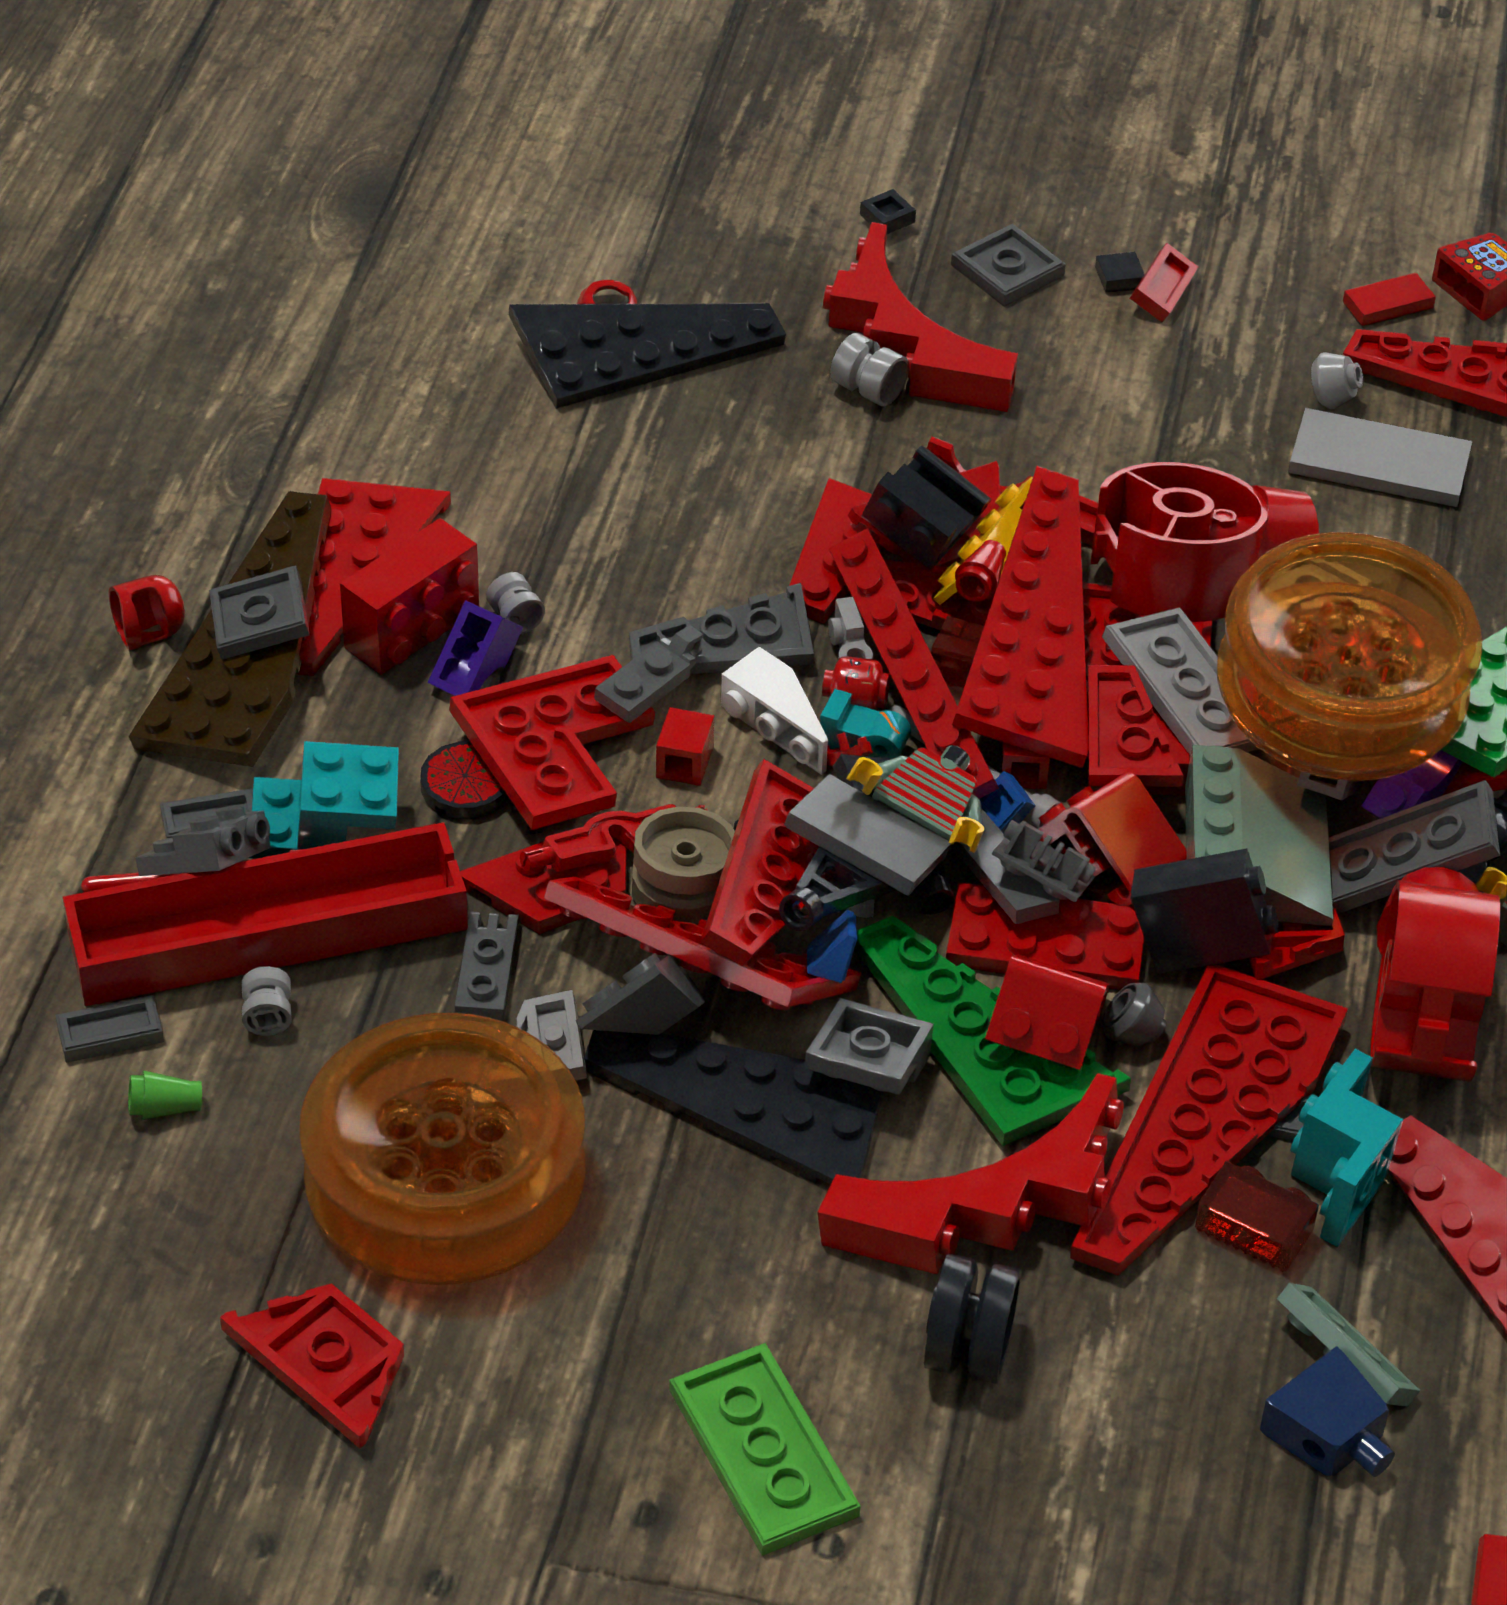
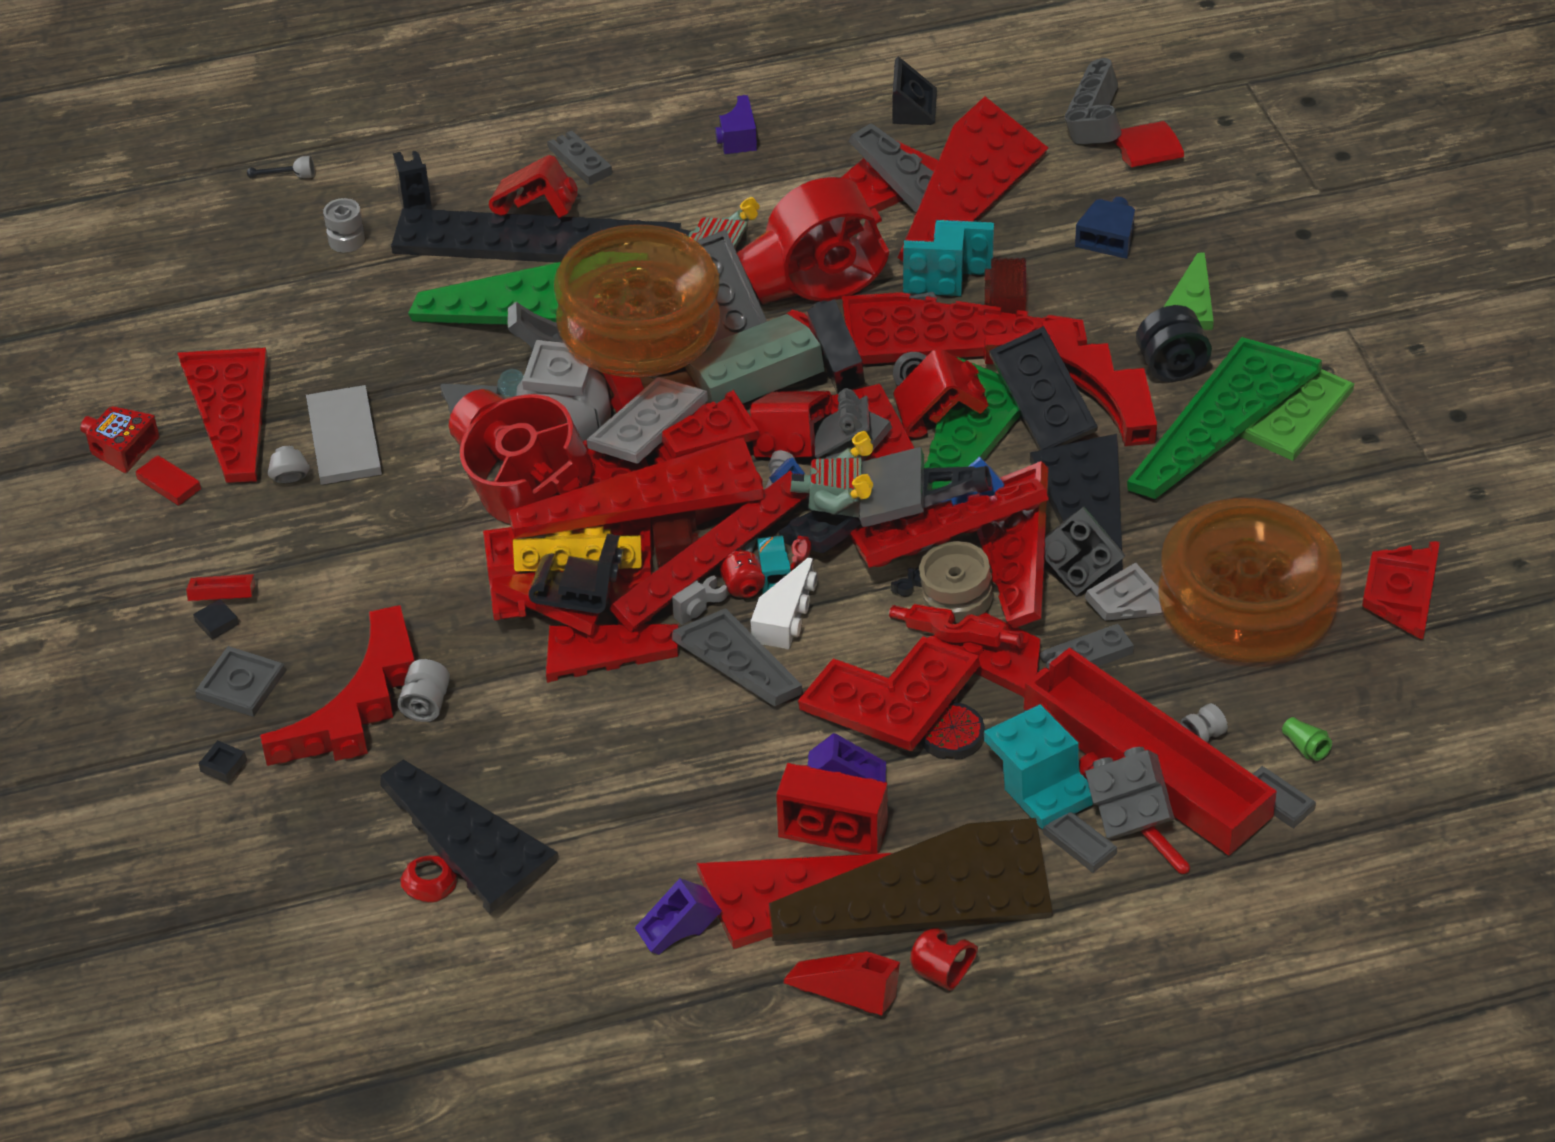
camera: 115 degrees left, 0 degrees up
dark grey tile [209,566,310,660] -> none
light grey wheel [486,572,545,634] -> none
dark grey hinge [594,625,703,723] -> none
red brick [656,707,714,786] -> none
dark grey plate [805,998,934,1095] -> none
red cone [955,540,1006,602] -> none
sand green plate [1277,1283,1421,1407] -> none
none -> dark purple arch [635,878,721,955]
none -> red slope [784,951,900,1015]
none -> black tile [989,326,1098,450]
none -> green wing [1127,337,1322,499]
none -> bright green wing [1164,253,1213,330]

